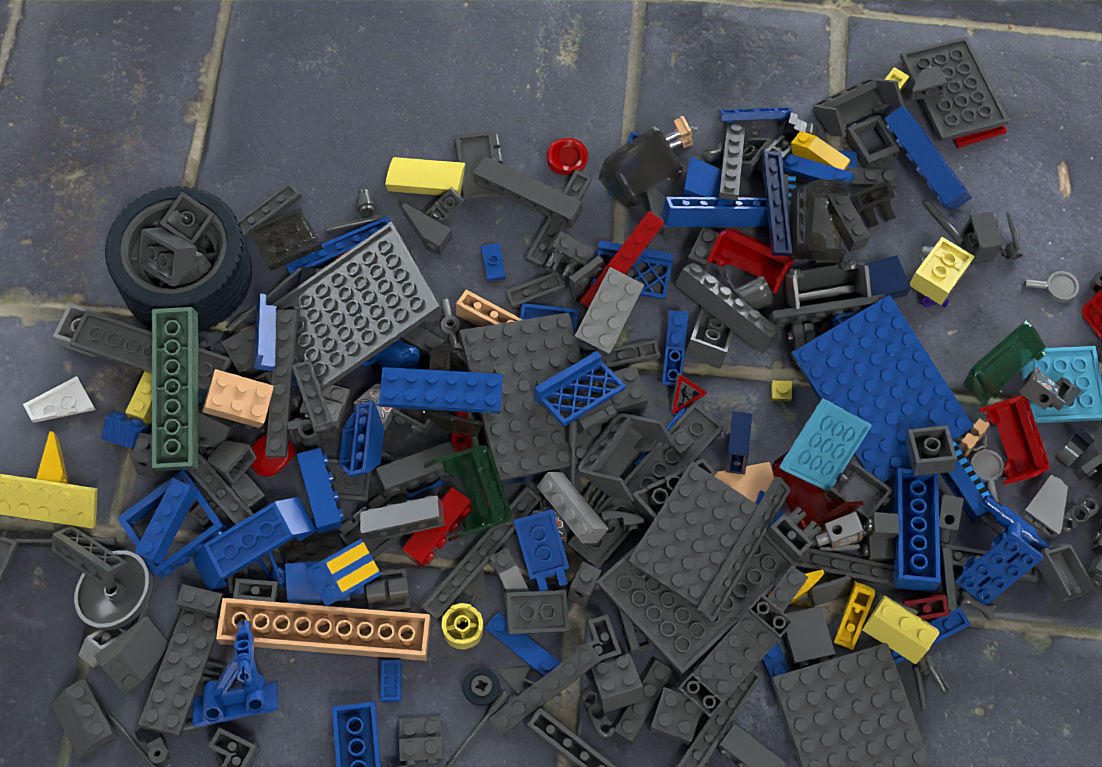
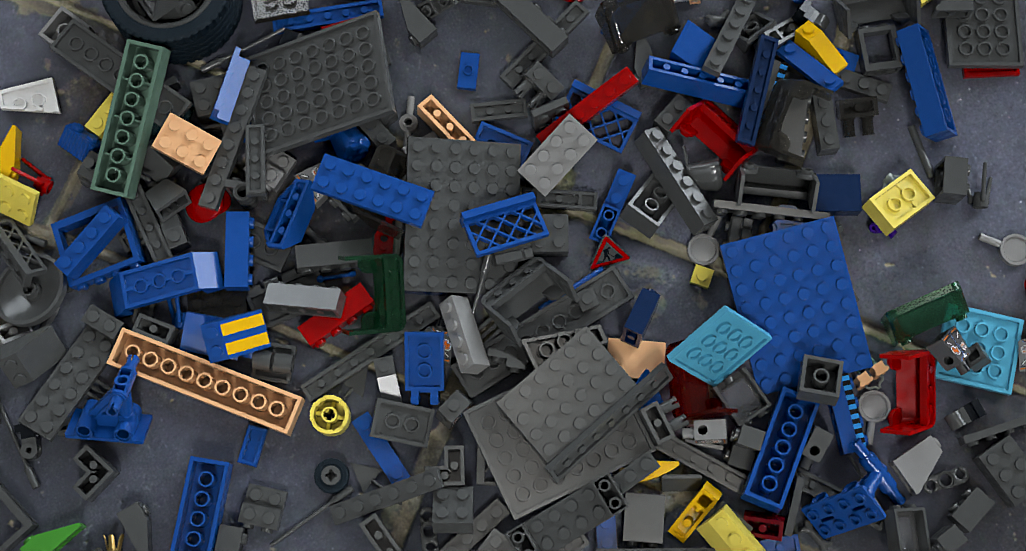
camera: 20 degrees right, 10 degrees up
none -> red plant [11,158,54,196]
none -> light grey piece [687,215,722,267]

